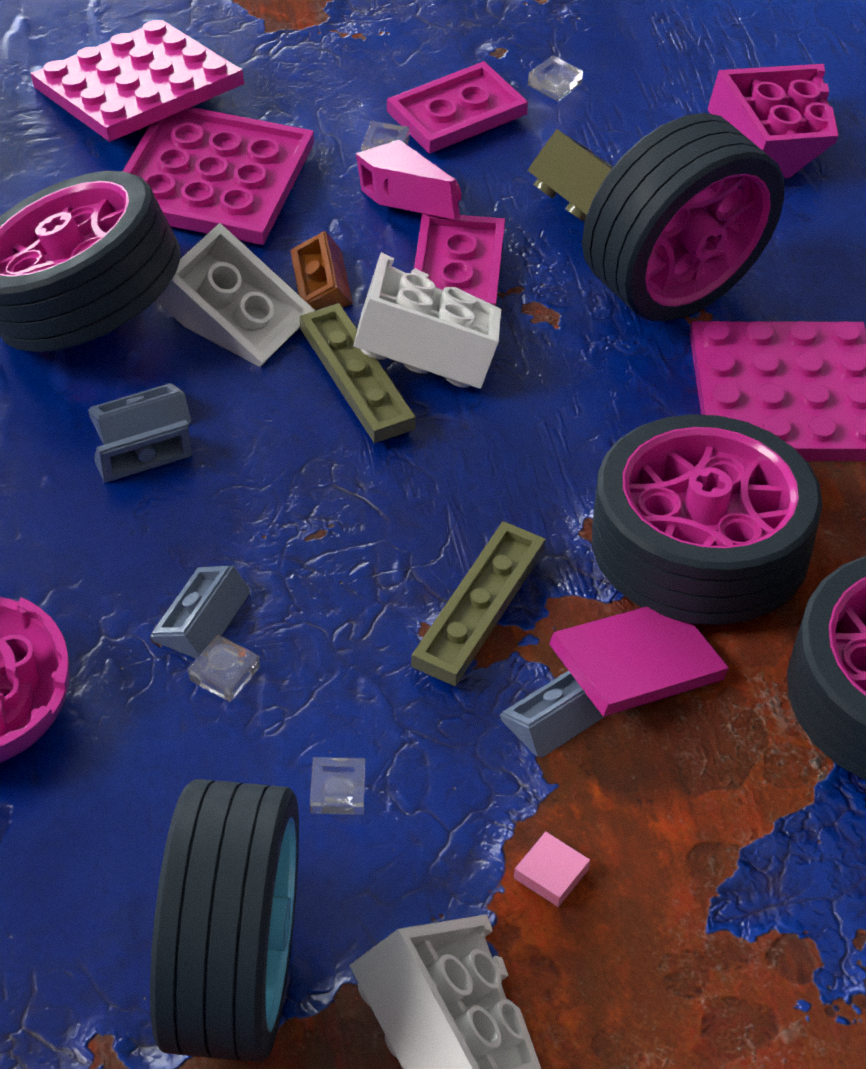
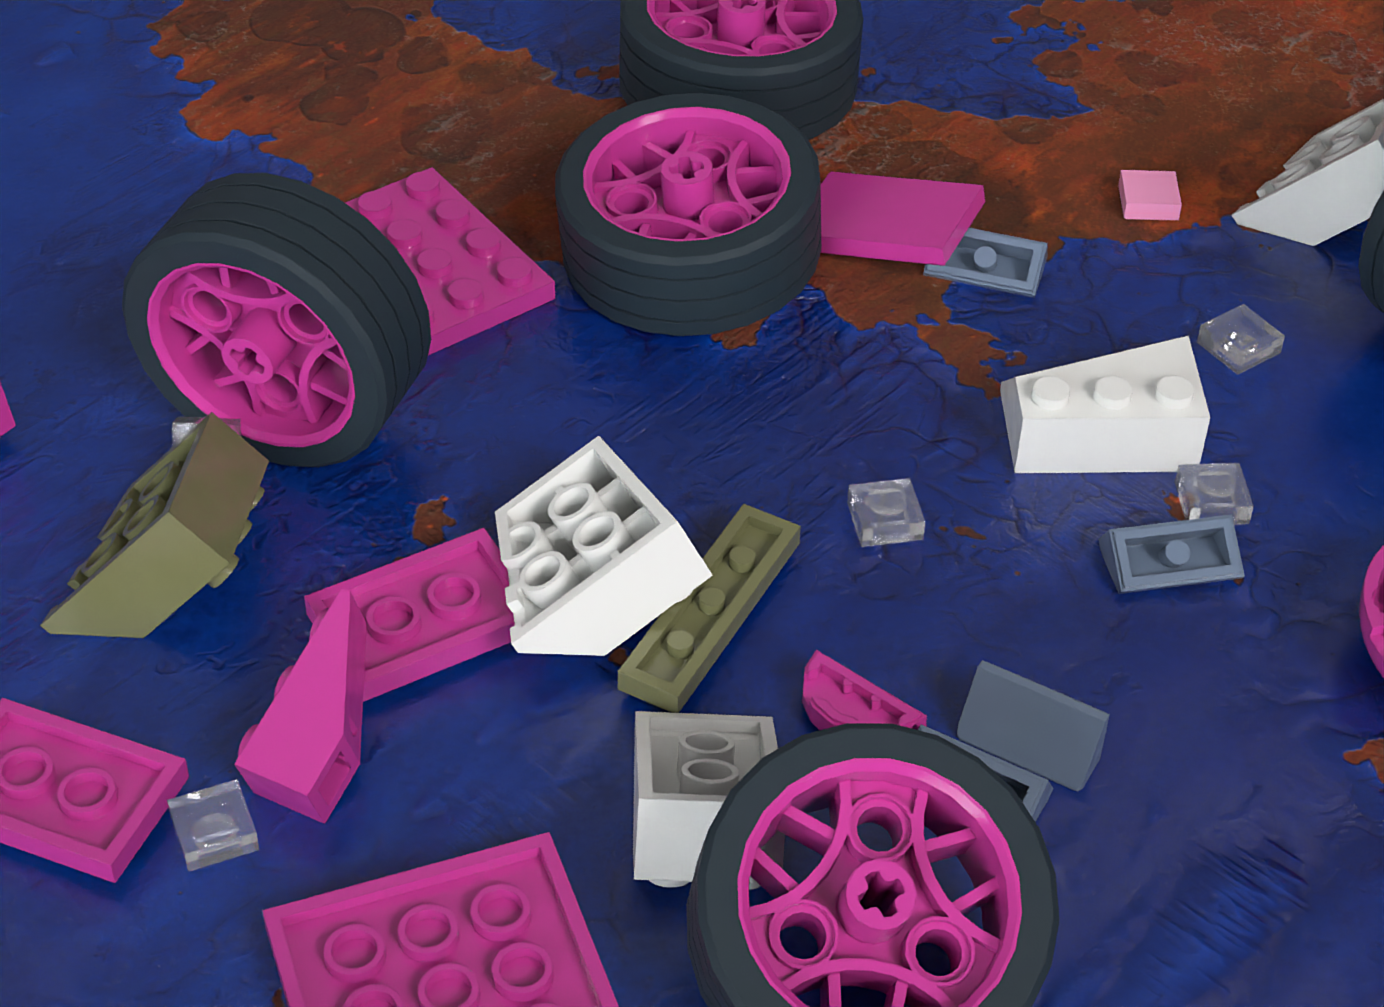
camera: 125 degrees left, 5 degrees down
dark orange slope [290,231,353,310] -> none
olive plate [411,521,546,687] -> none
none -> dark pink plate [802,650,927,730]
none -> clear plate [847,478,925,547]
none -> white wedge [1000,336,1210,473]

